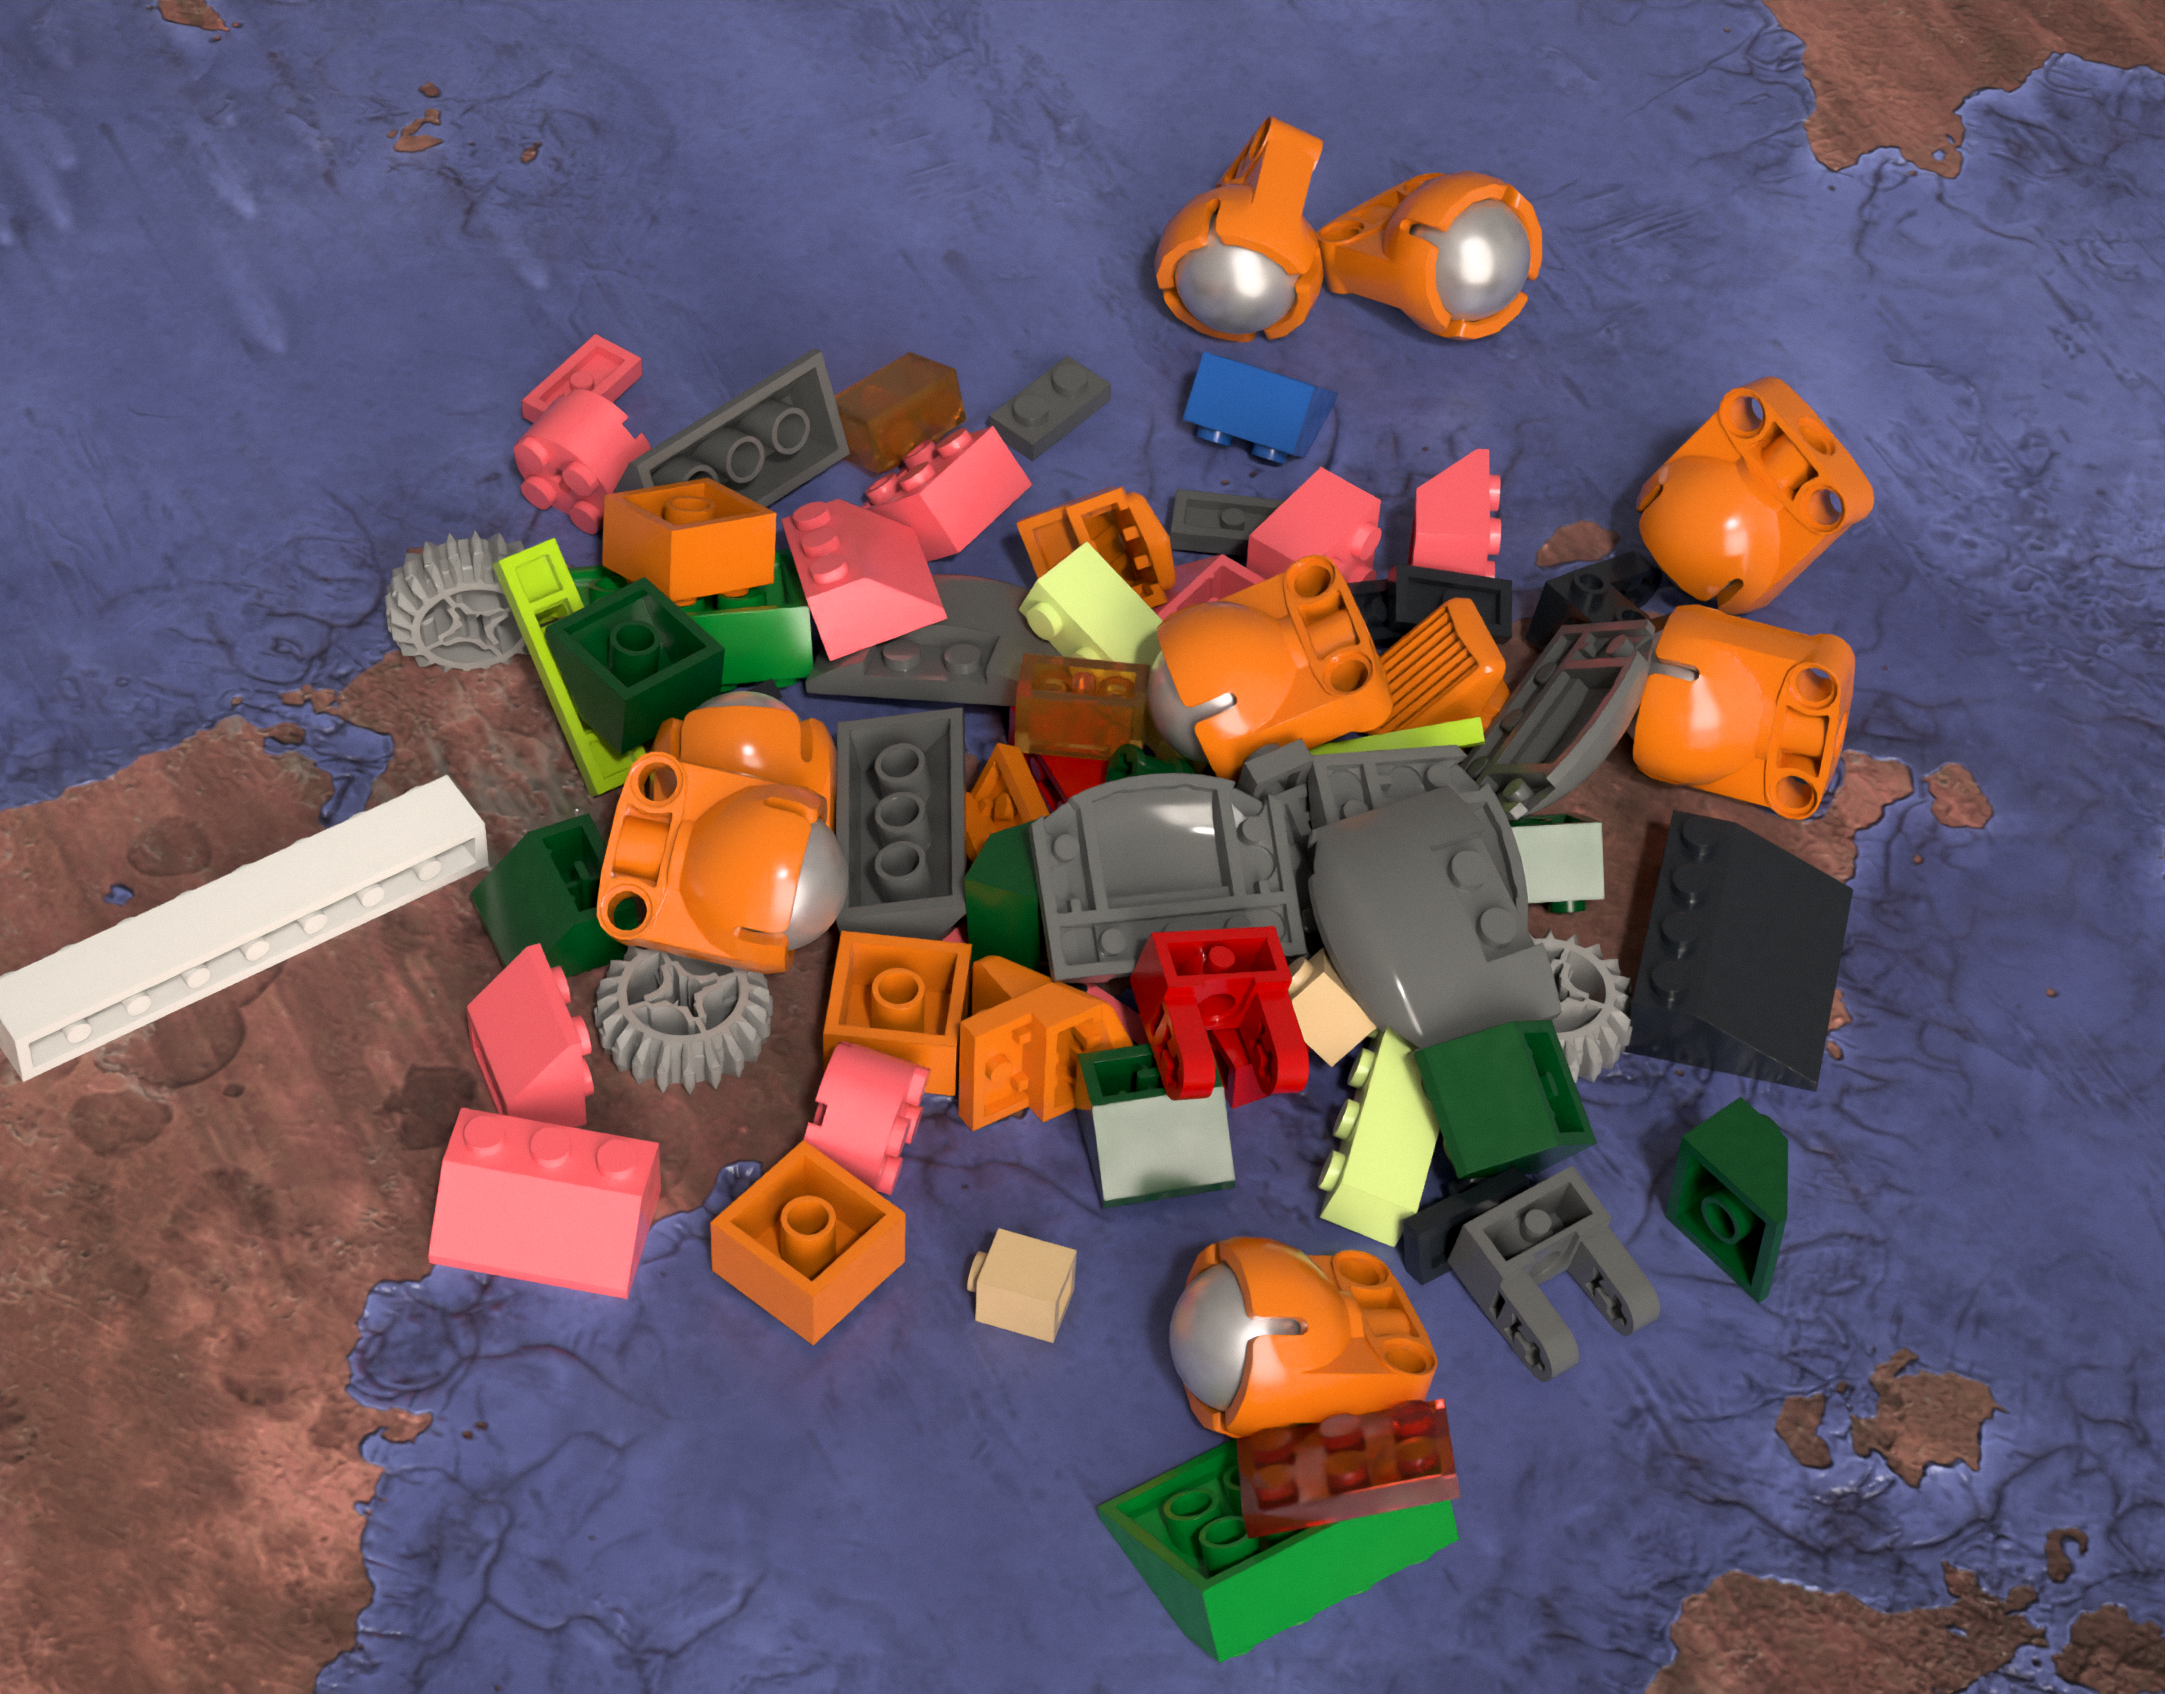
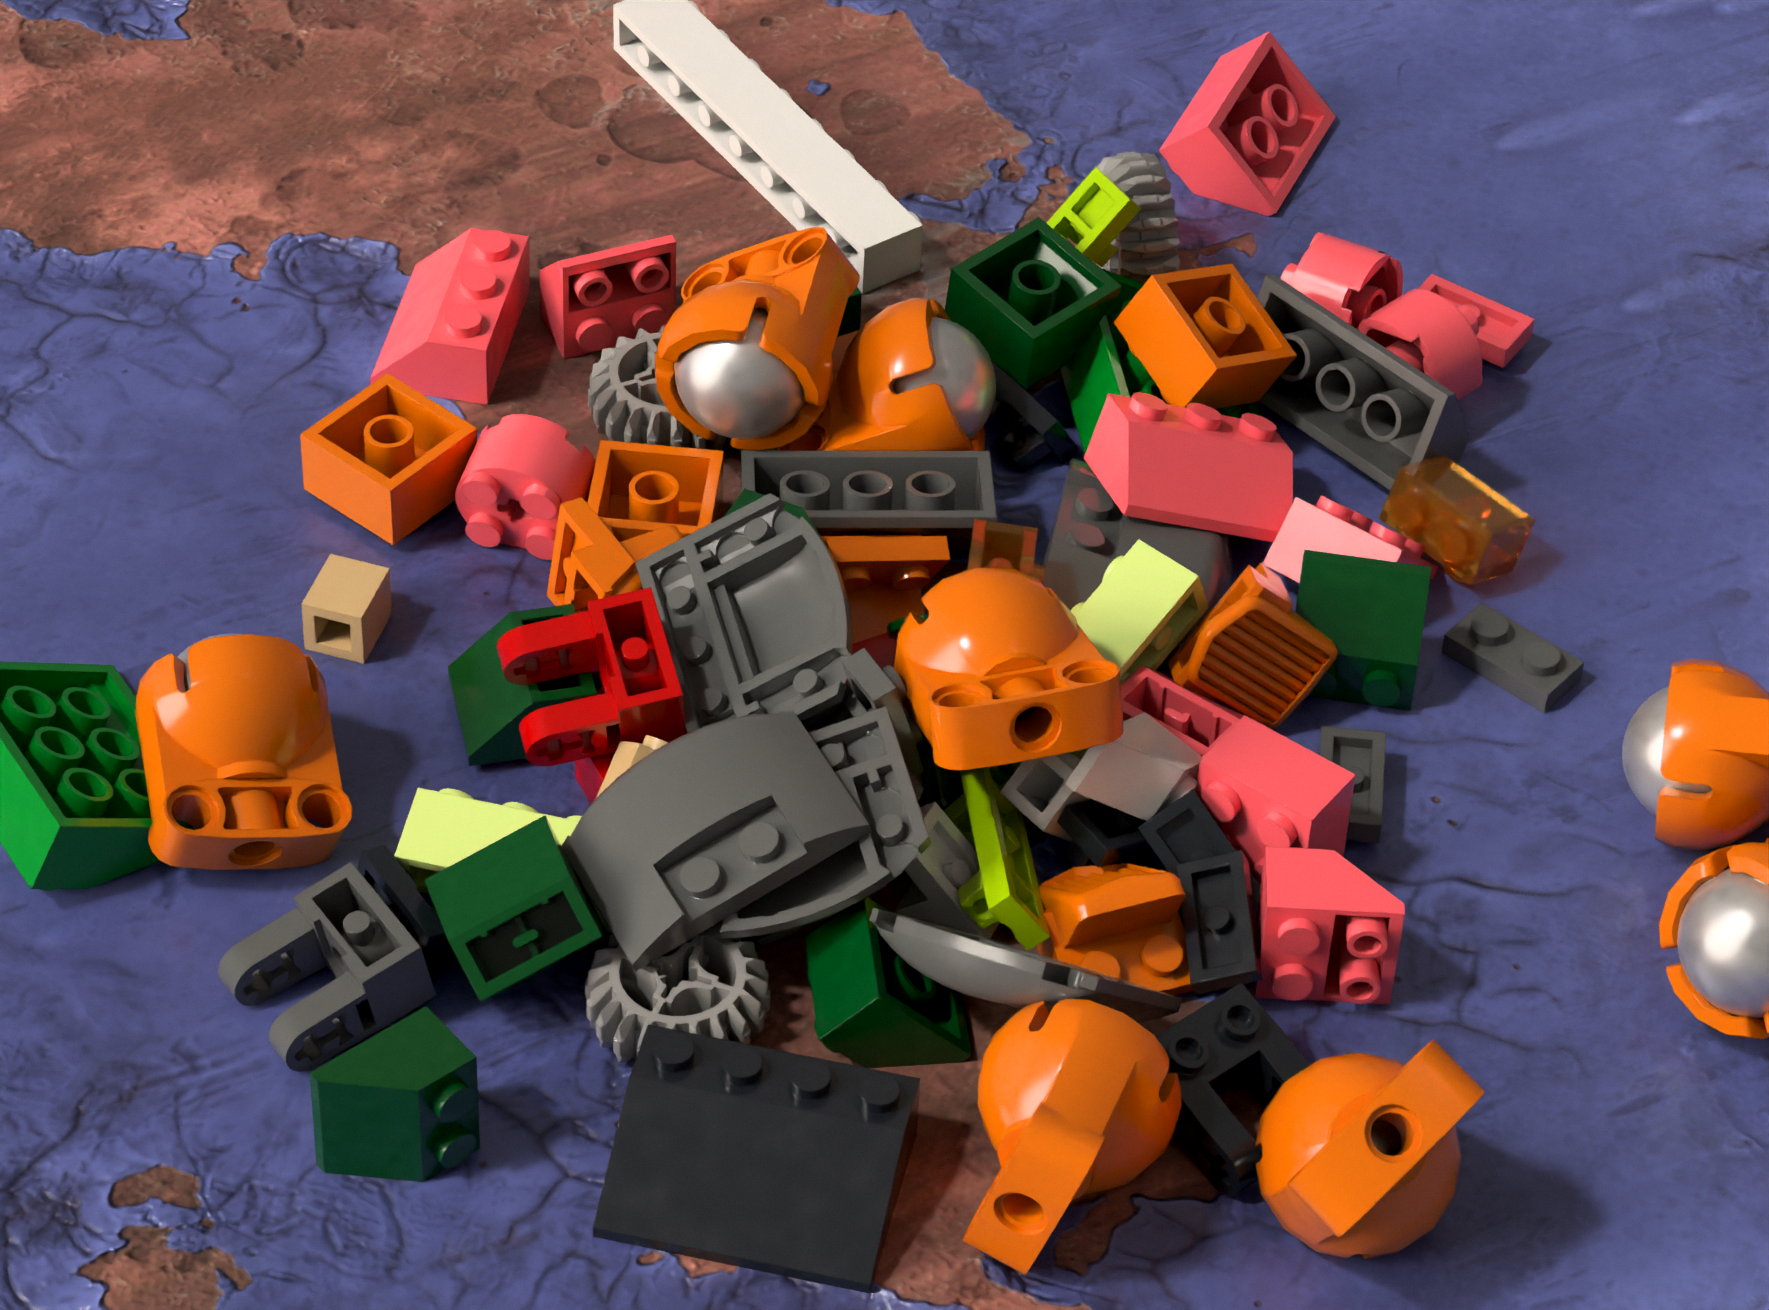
camera: 90 degrees right, 5 degrees down
blue slope [1182,351,1338,464] -> none
clear red plate [1237,1398,1461,1539] -> none
none -> coral slope [1159,32,1336,216]
none -> dark green slope [1295,549,1432,711]
none -> coral brick [1356,289,1483,401]

